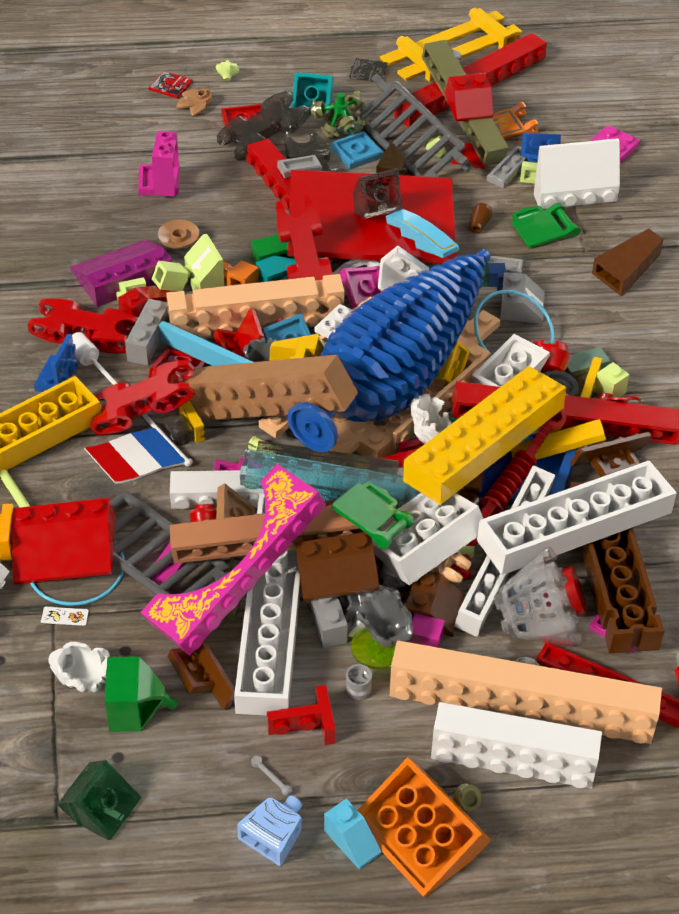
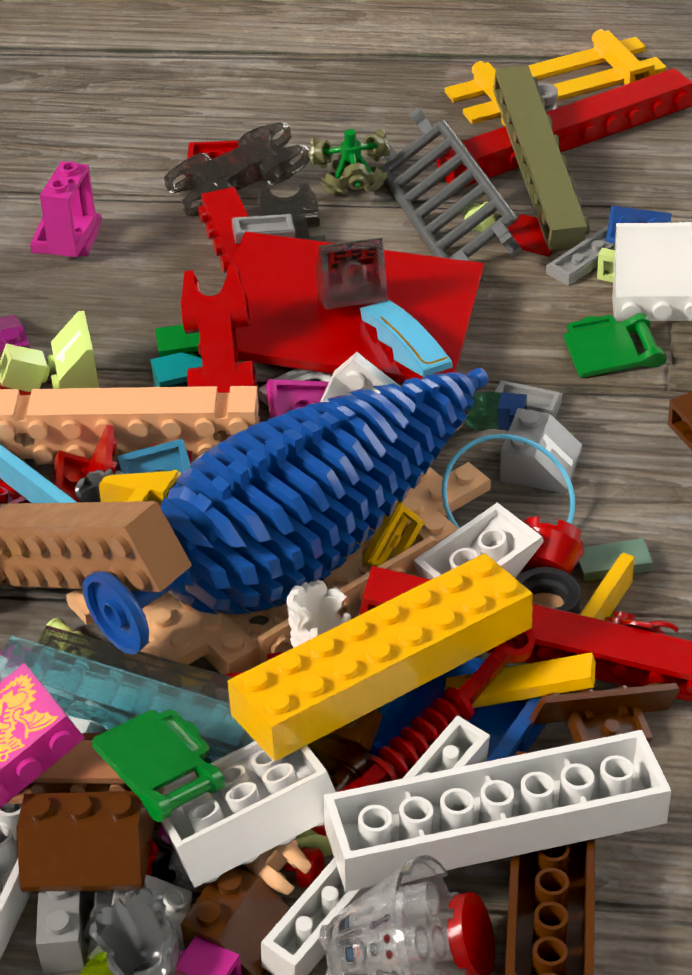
camera: 15 degrees right, 5 degrees down
piece [149,71,193,99] -> none
medium nougat dish [158,220,199,248] -> none
medium nougat plate [176,89,212,117] -> none
yellowish green piece [216,60,239,81] -> none
orange brick [223,260,259,286] -> none
teal slope [291,72,334,113] -> none
dark azure tile [330,131,384,169] -> none
clear smoke piece [349,58,387,82] -> none
dark brown slope [376,143,408,176] -> none
red slope [444,73,493,122] -> none
reddish brown cone [470,203,493,234] -> none
orange flag [492,102,538,140] -> none
yellowish green brick [594,362,630,397] -> none

